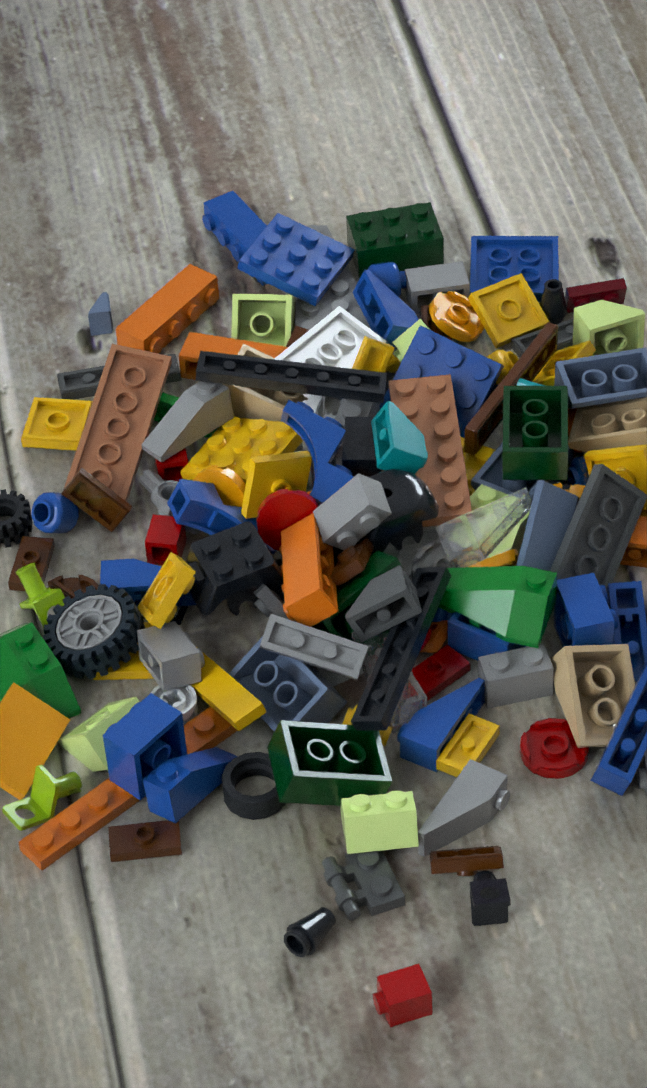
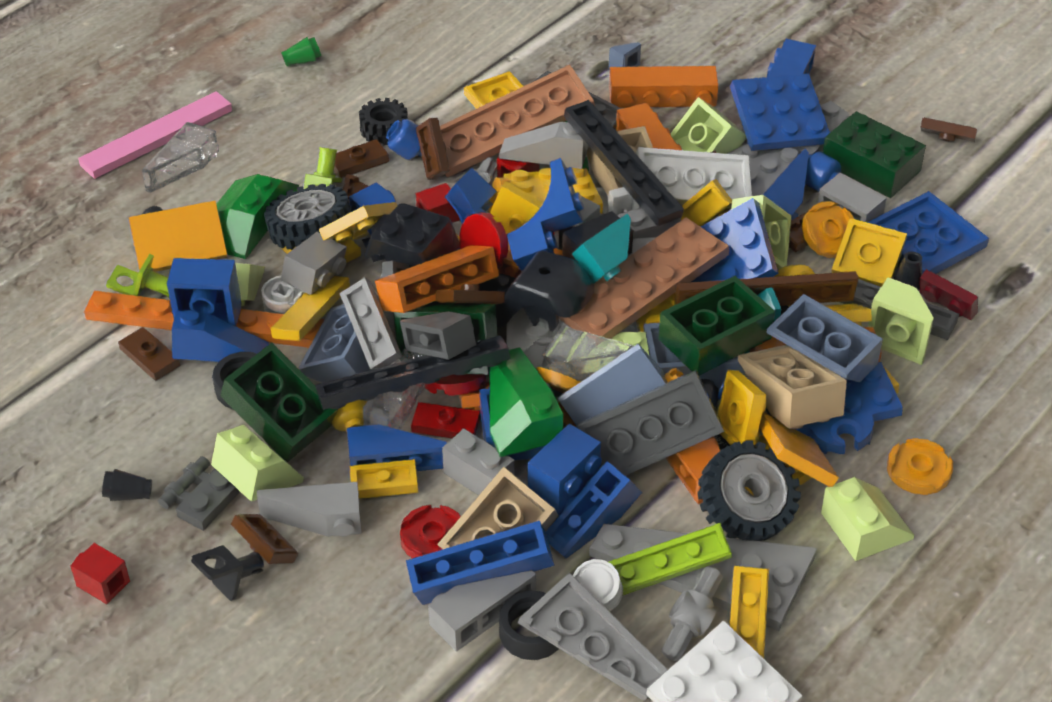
camera: 50 degrees right, 0 degrees up
light grey brick [313,473,392,550] -> none
none -> reddish brown plate [920,117,977,142]

